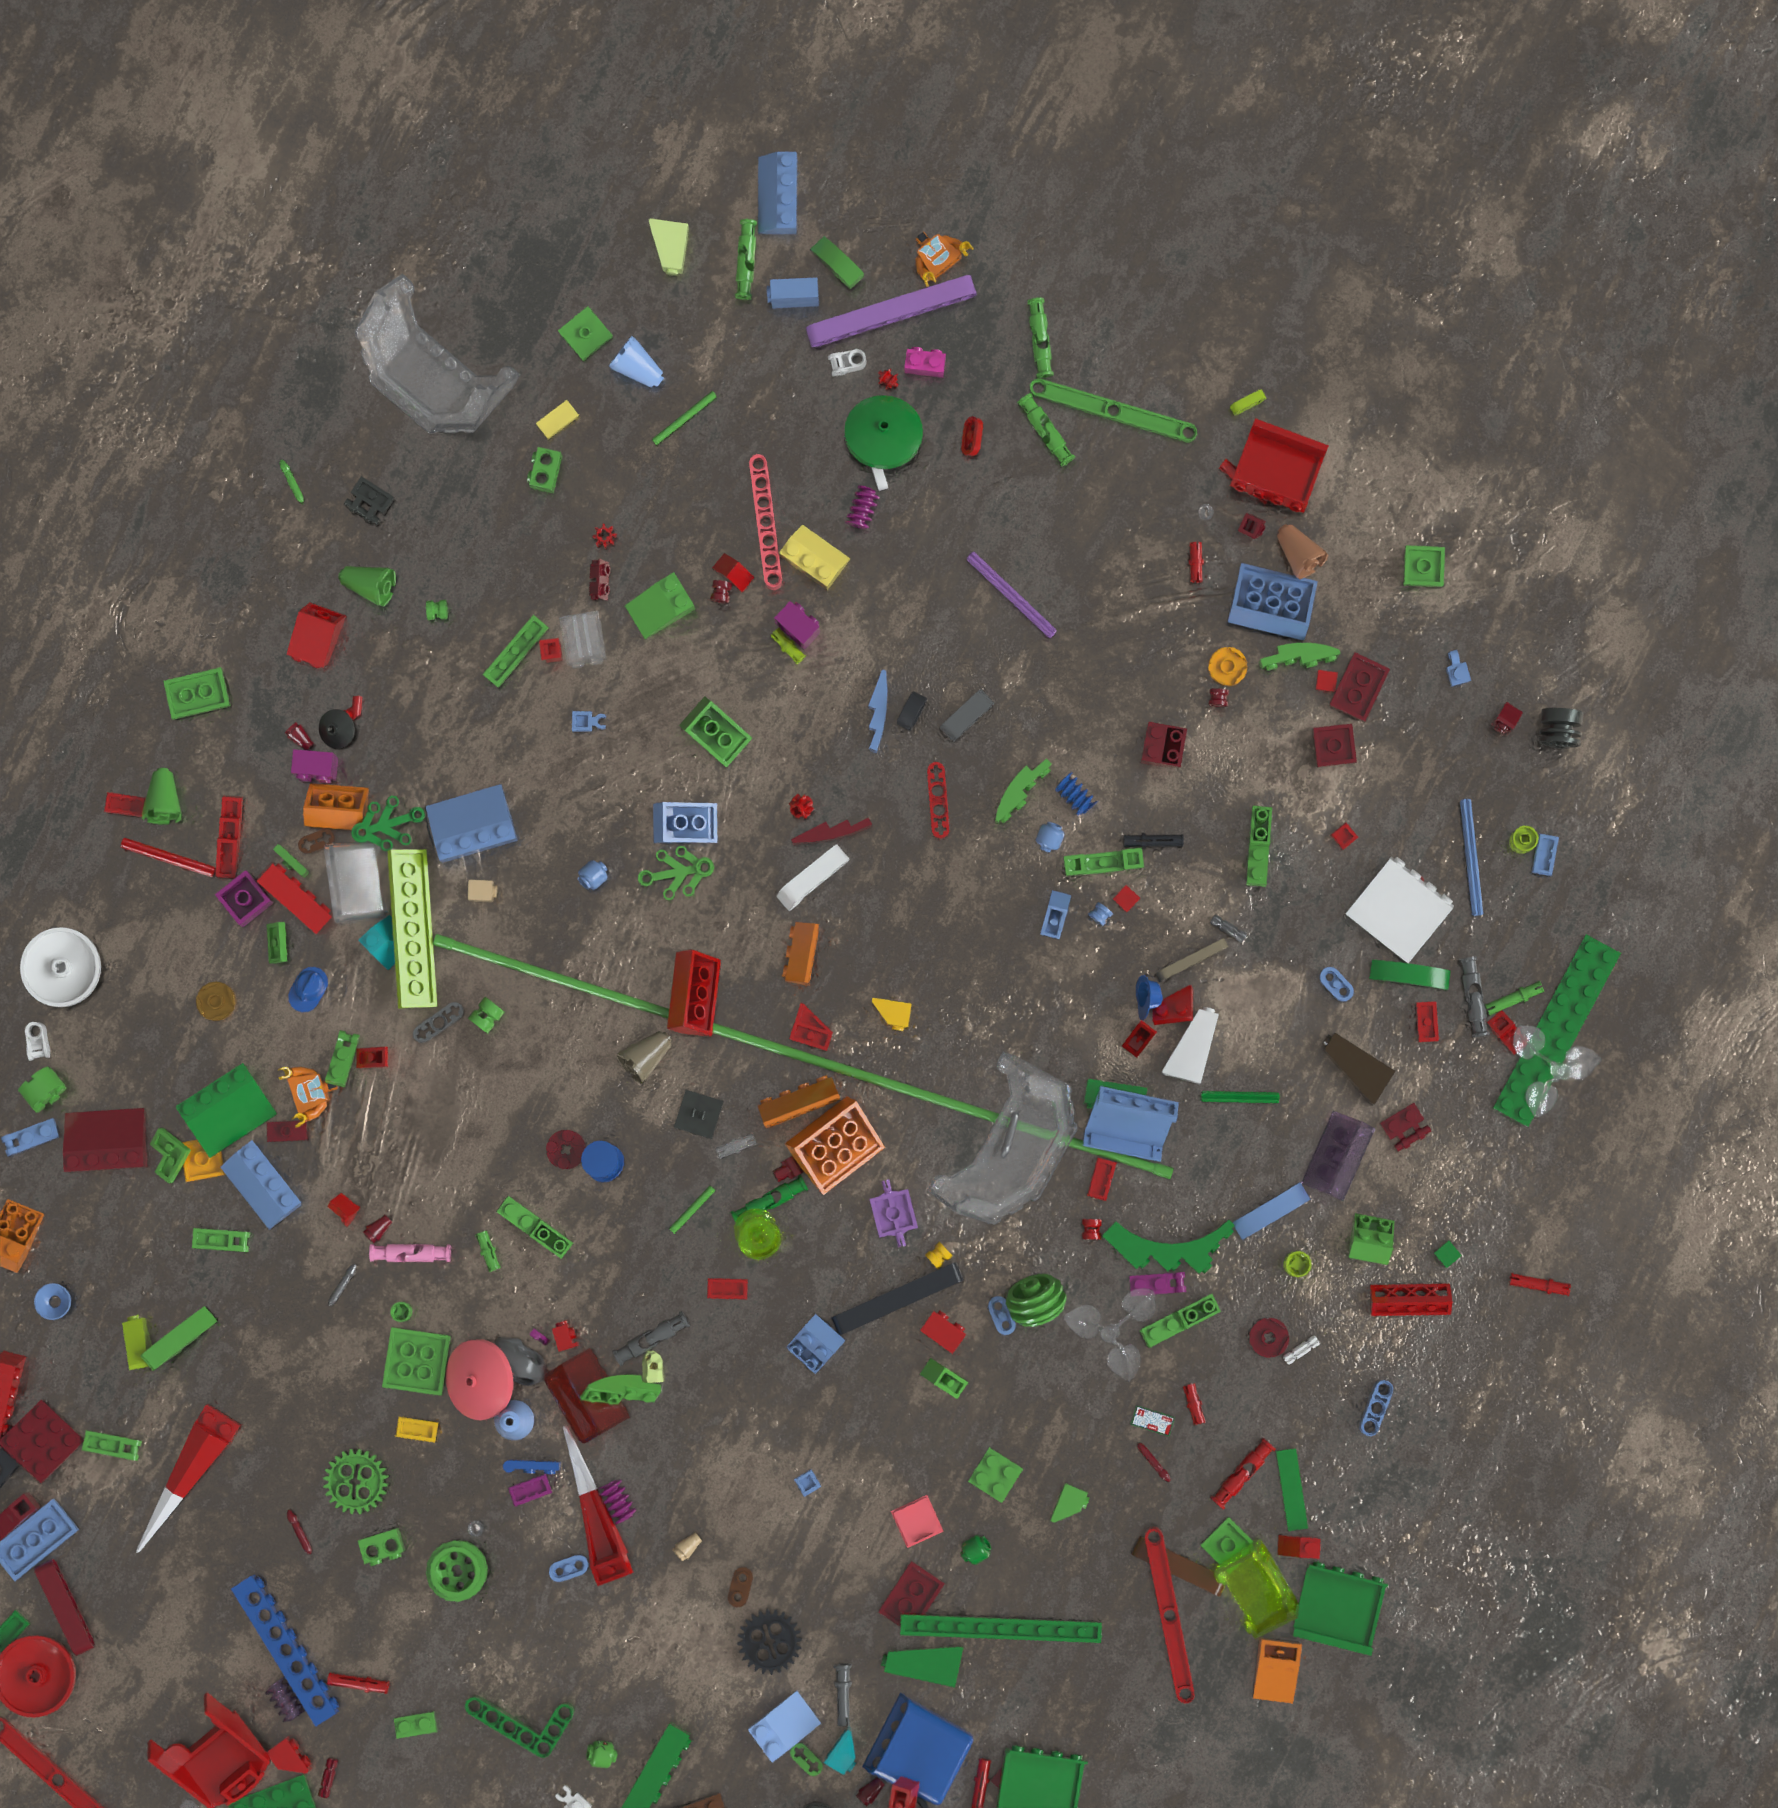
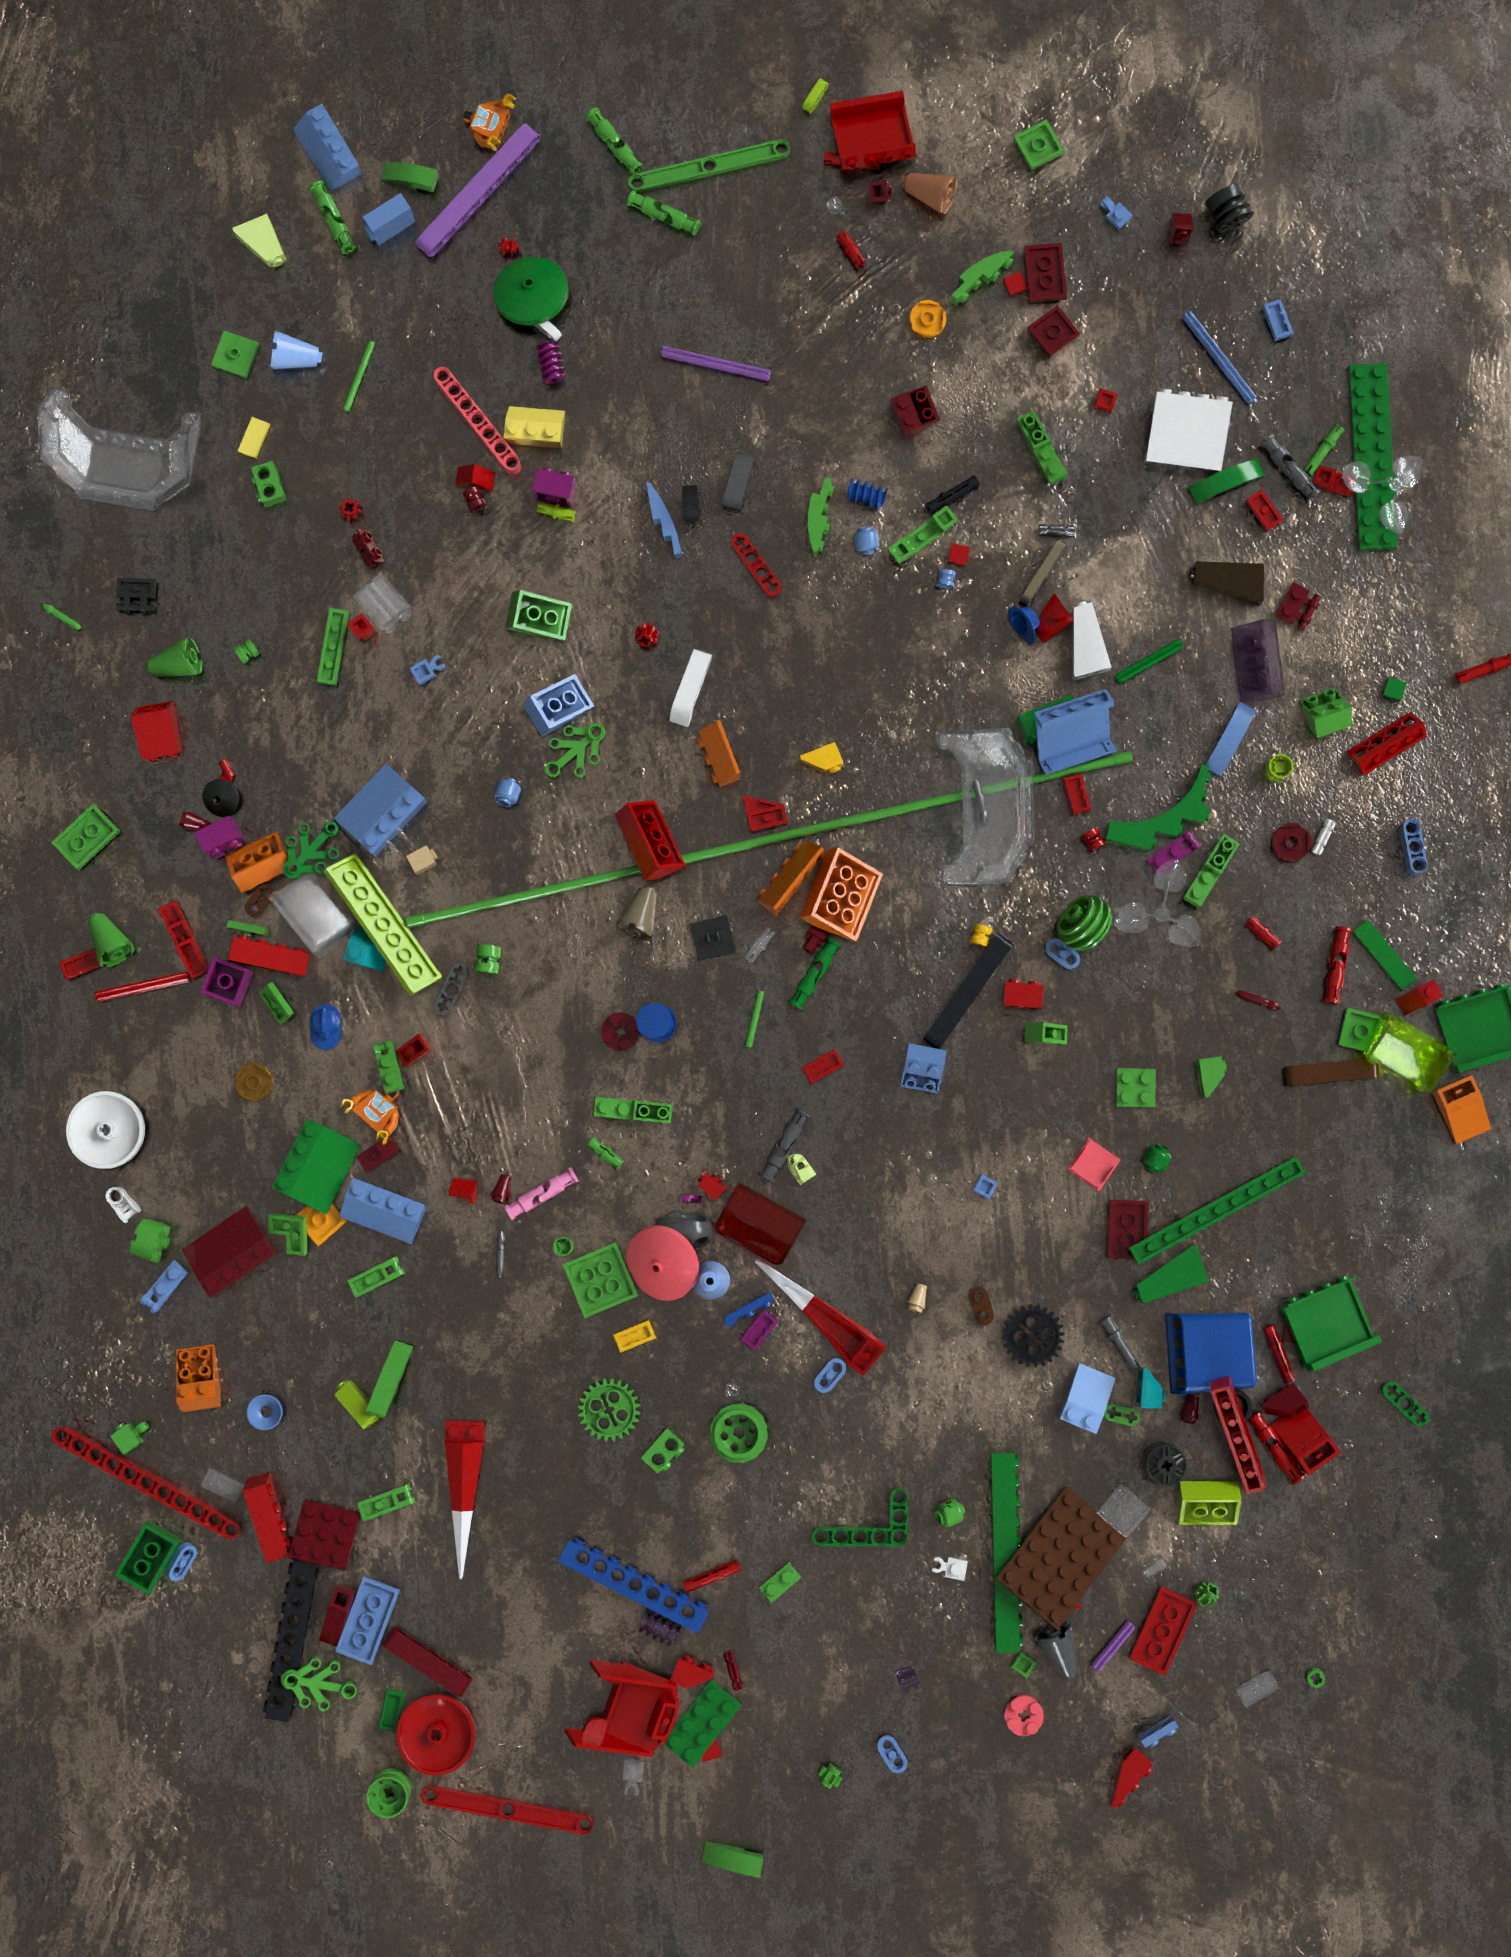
camera: 30 degrees left, 0 degrees up
dark red piece [287,1510,312,1554] -> none
bright green slope [581,1375,662,1405] -> none
magenta piece [598,1479,636,1525] -> none
bright green slope [625,572,695,639] -> none
clear neon green wheel [734,1209,781,1260] -> none
dark red slope [791,817,872,845] -> none
white piece [828,349,867,376] -> none
medium lavender plate [870,1180,918,1247] -> none
dark pink brick [904,347,946,378] -> none
red plate [961,416,983,456] -> none
medium blue slope [1041,890,1071,939] -> none
red slope [1122,1020,1157,1058] -> none
tile [1131,1405,1175,1436] -> none
red beam [1145,1527,1194,1704] -> none
dark red wheel [1208,688,1229,707] -> none
medium blue slope [1228,563,1318,641] -> none
medium blue plate [1319,967,1354,1002] -> none
lime wheel [1509,826,1539,854] -> none

